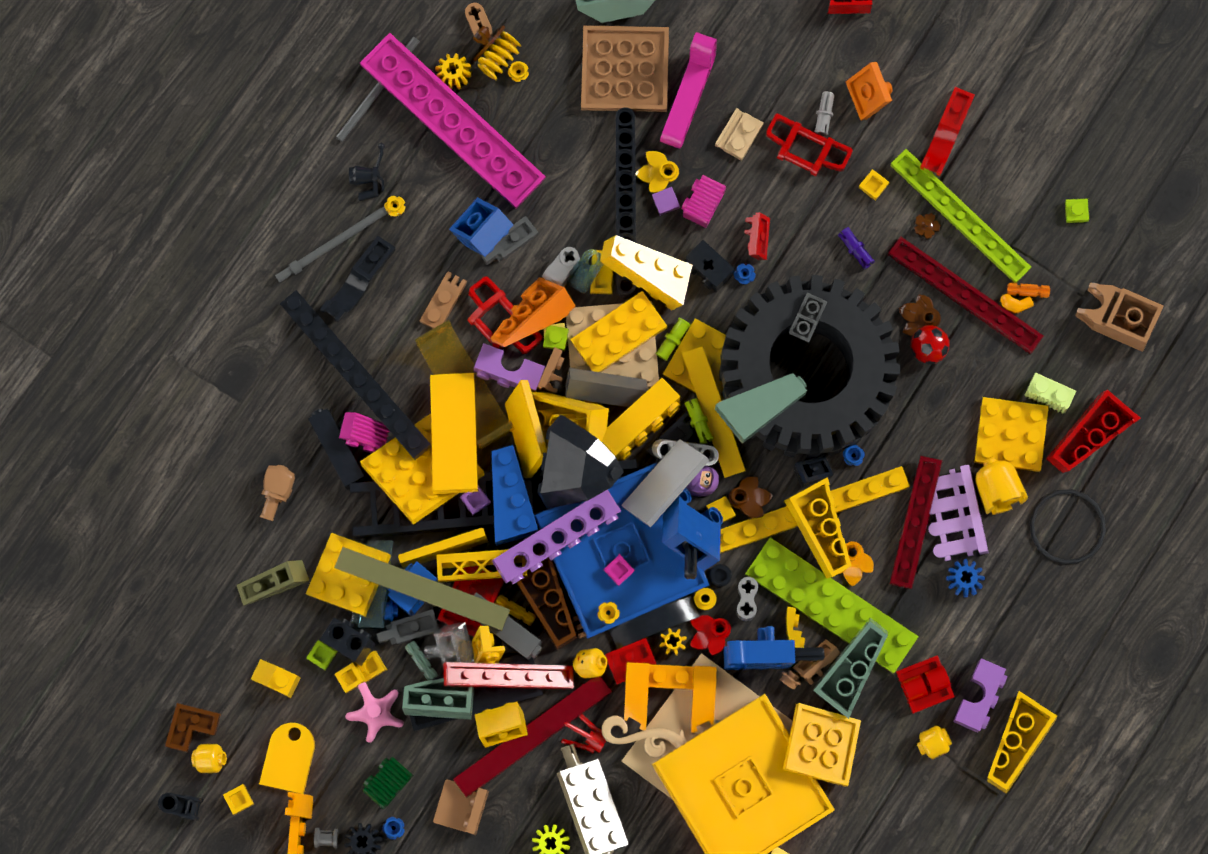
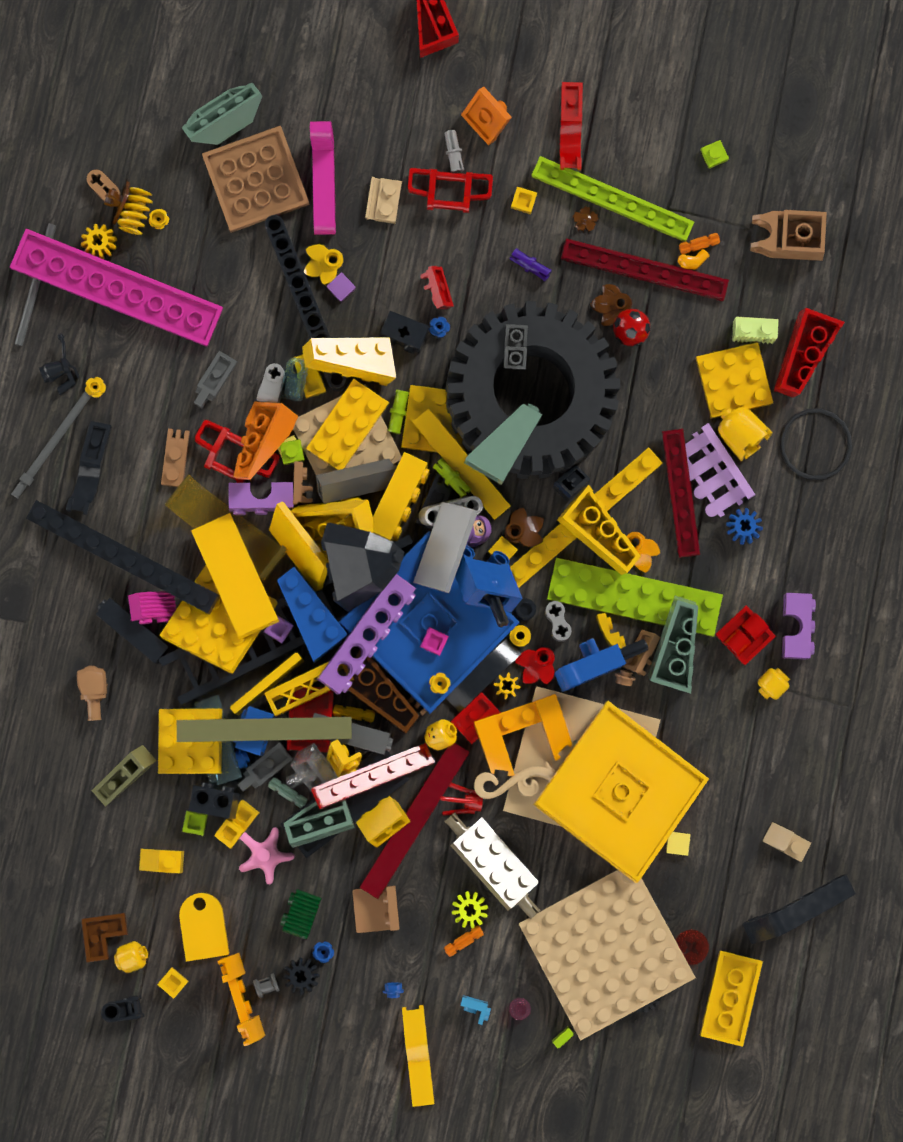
camera: 30 degrees left, 5 degrees up
blue brick [449,197,513,257] -> none
dark pink brick [681,175,726,228] -> none
yellow plate [783,703,861,787] -> none
blue plate [843,445,865,466] -> none
yellow wedge [987,691,1057,794] -> none

